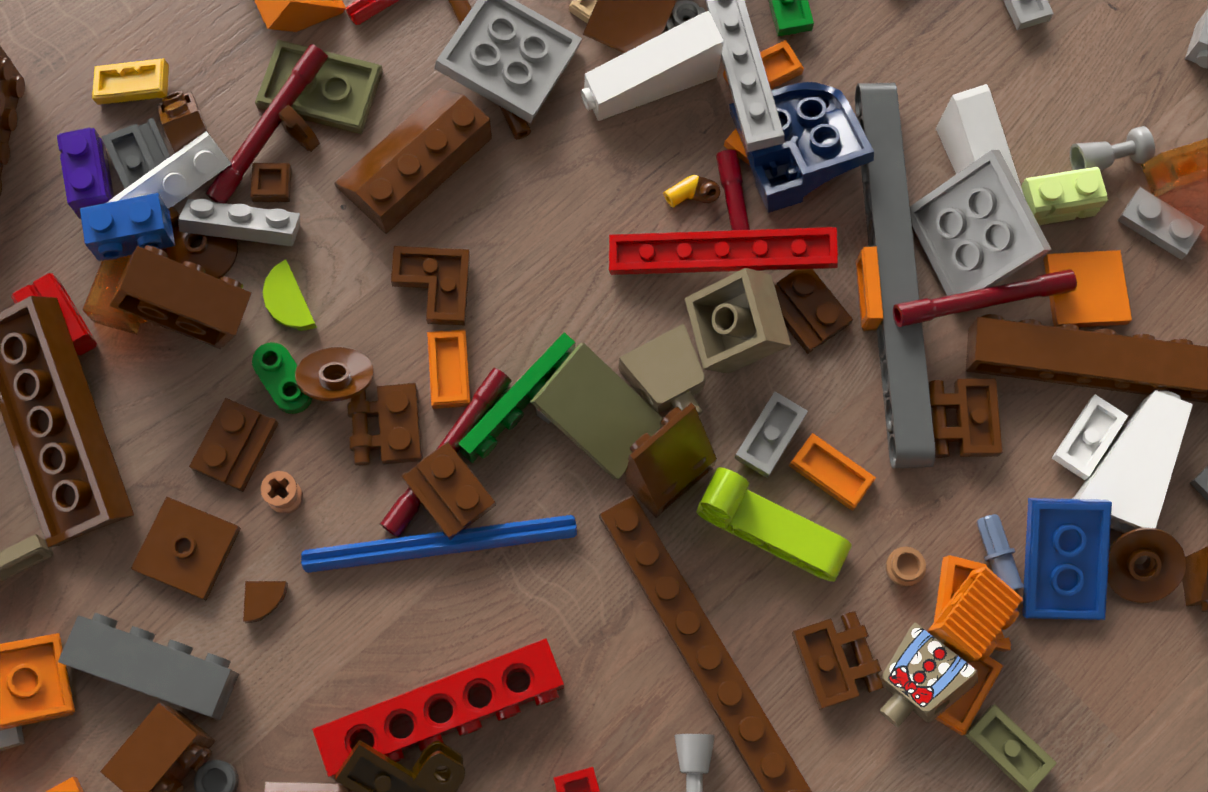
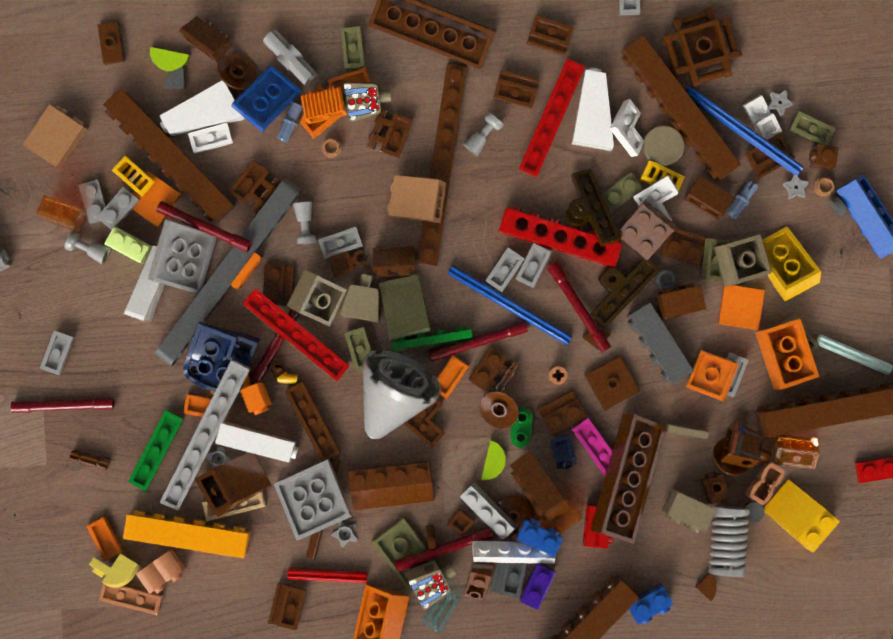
camera: 135 degrees left, 15 degrees up
yellow plate [92,58,169,105] -> none
reddish brown plate [401,441,496,540] -> none
lime beam [696,467,852,582] -> none
orange tile [789,433,876,511] -> none
none -> light grey plate [97,187,140,230]
none -> yellow slope [112,155,155,197]
none -> orange brick [240,382,272,415]
none -> light grey piece [263,29,317,86]
none -> reddish brown plate [285,381,341,462]
none -> light grey piece [293,202,317,245]
none -> reddish brown plate [328,250,367,277]
none -> light grey plate [331,521,357,547]
none -> olive plate [345,327,371,372]
none -> light grey cone [362,350,441,439]
none -> medium nougat brick [387,175,446,223]
none -> torso [404,560,456,610]
none -> clear light blue tile [422,592,461,634]
none -> light grey plate [486,248,525,292]
none -> light grey plate [515,243,551,288]
none -> dark red piece [547,262,612,353]
none -> dark blue bracket [550,435,576,469]
none -> dark pink plate [571,417,612,476]
none -> dark brown plate [590,257,660,329]

